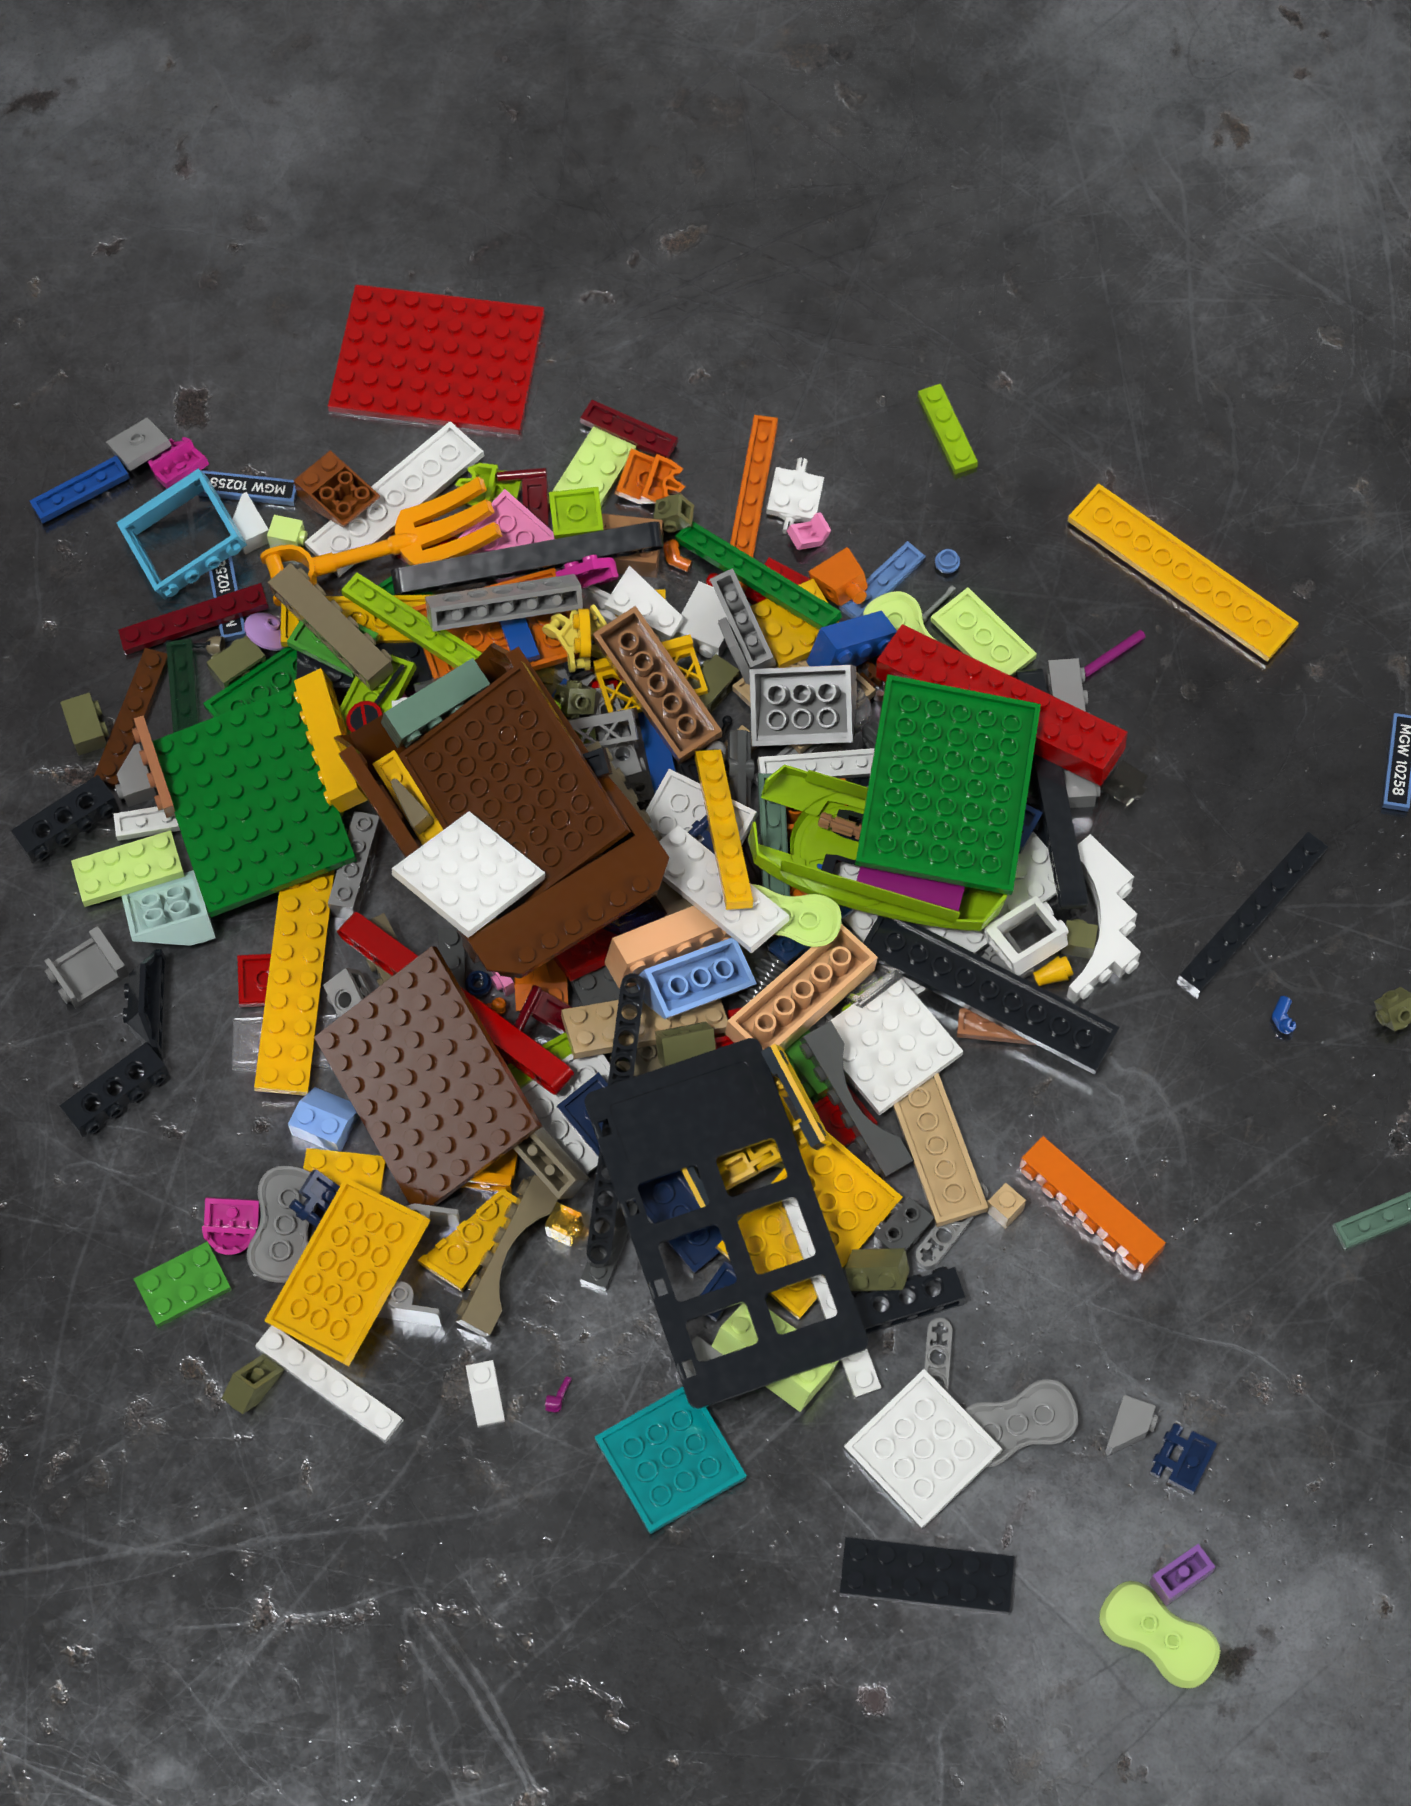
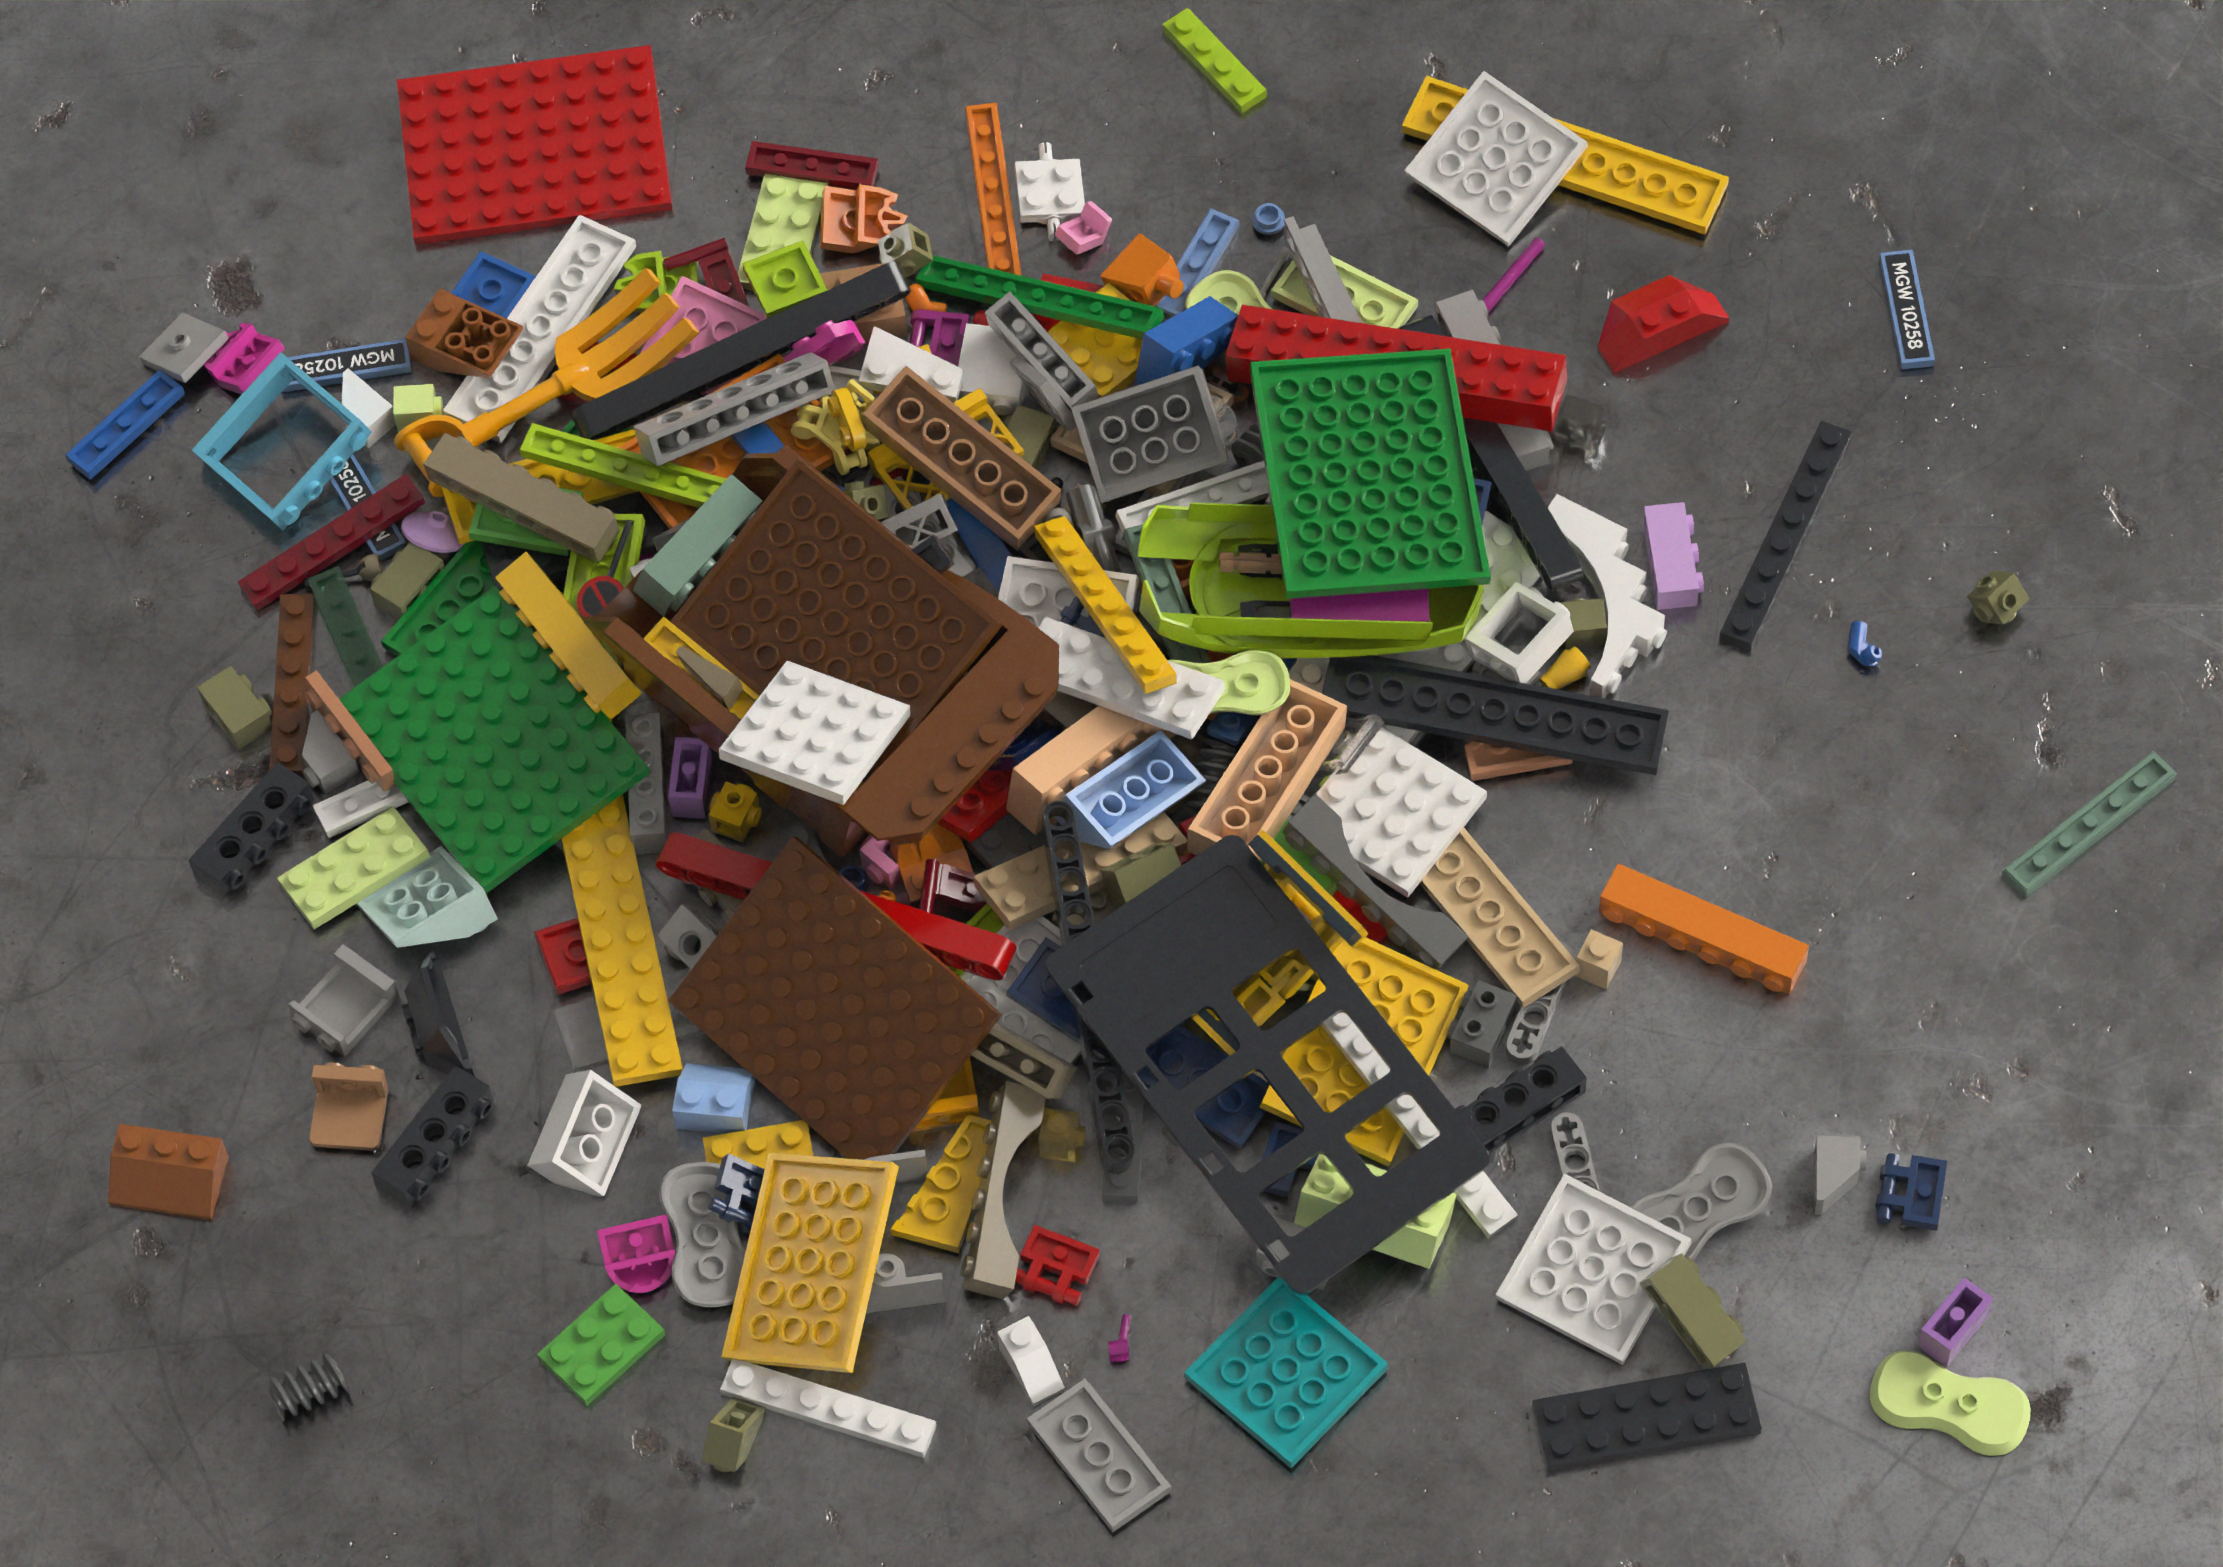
camera: 15 degrees left, 5 degrees down
olive brick [845,1248,910,1291] -> none
none -> medium nougat bracket [309,1062,389,1151]
none -> blue plate [451,251,536,318]
none -> white slope [527,1070,642,1197]
none -> medium lavender brick [668,737,713,819]
none -> yellow brick [709,782,762,843]
none -> magenta plate [909,309,970,367]
none -> red plate [1015,1224,1100,1306]
none -> light grey plate [1027,1378,1171,1532]
none -> light grey fence [1284,216,1362,323]
none -> white plate [1404,71,1588,247]
none -> red wedge [1598,275,1730,374]
none -> olive brick [1639,1253,1747,1370]
none -> lavender brick [1643,502,1704,610]

